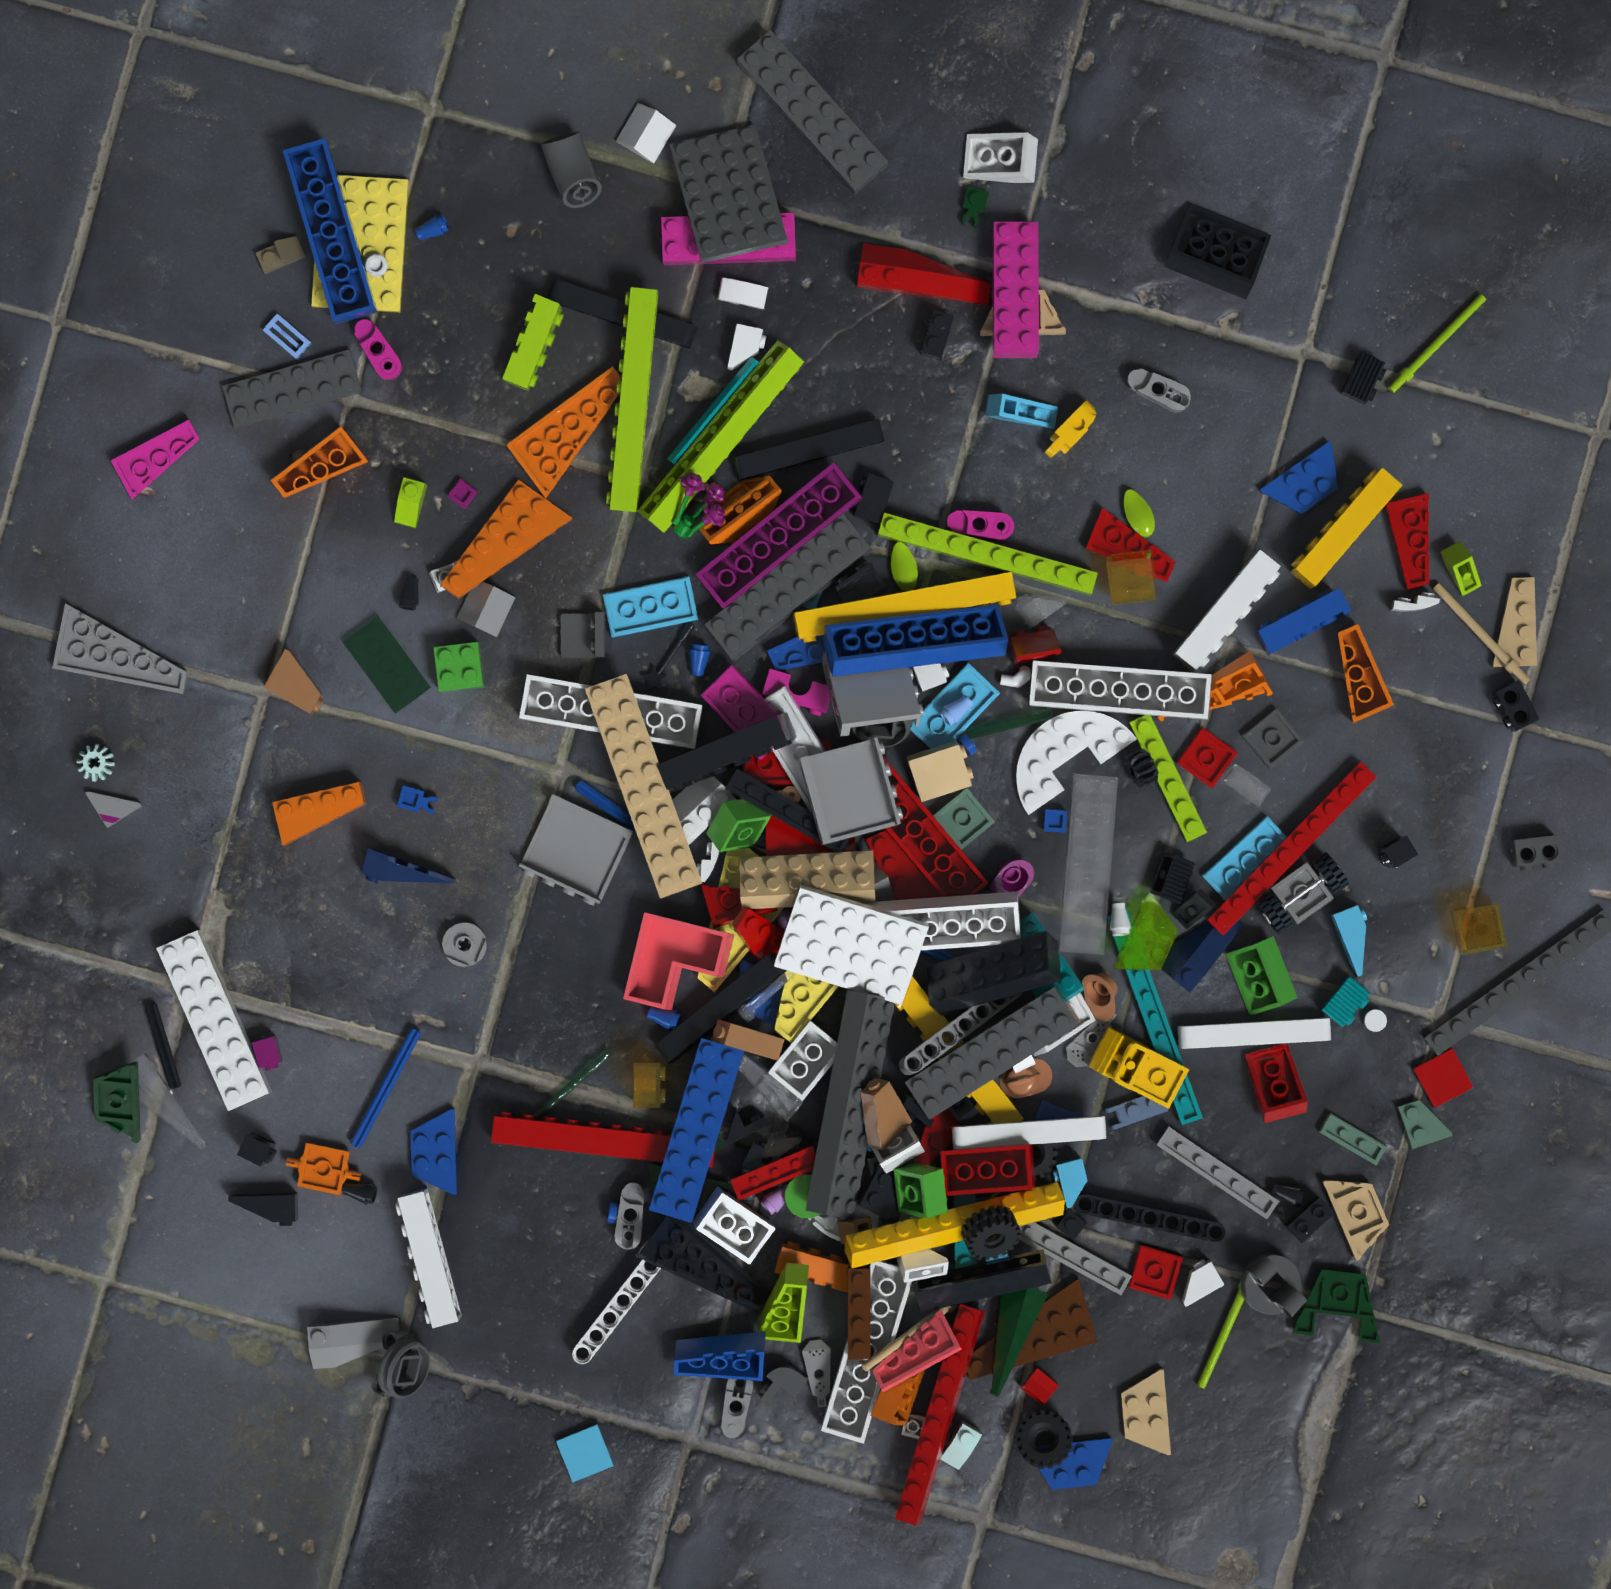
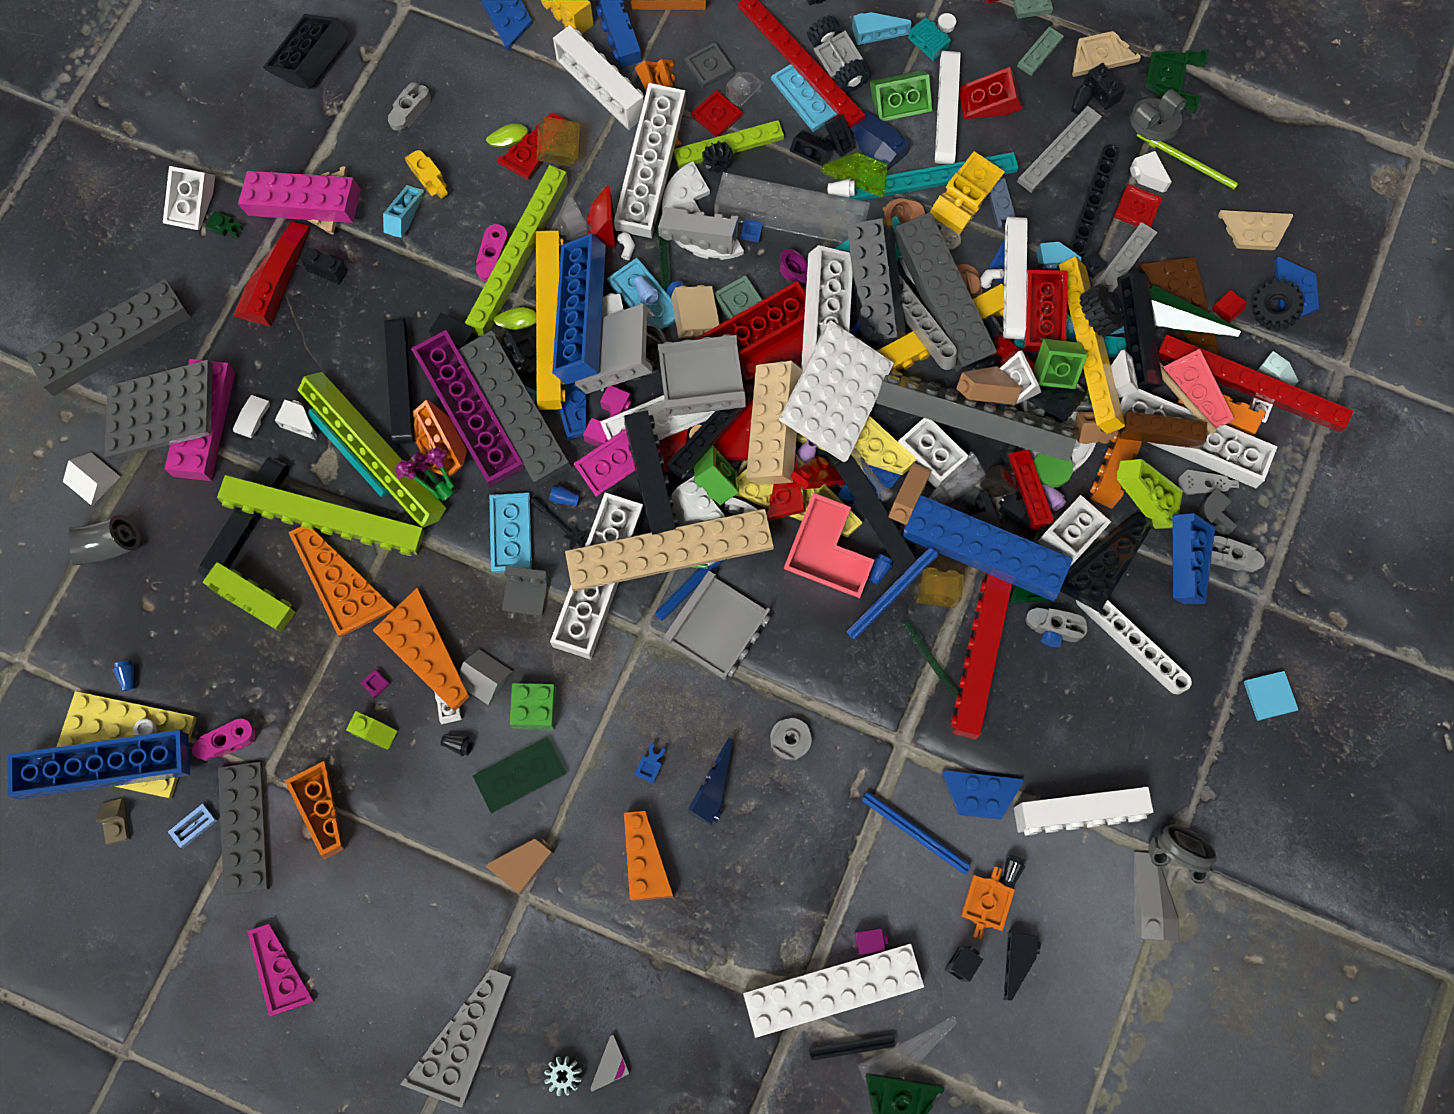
camera: 80 degrees left, 15 degrees down
none -> light grey wedge [658,207,738,255]
none -> blue axle [847,547,939,639]
none -> white arm [979,269,1004,289]

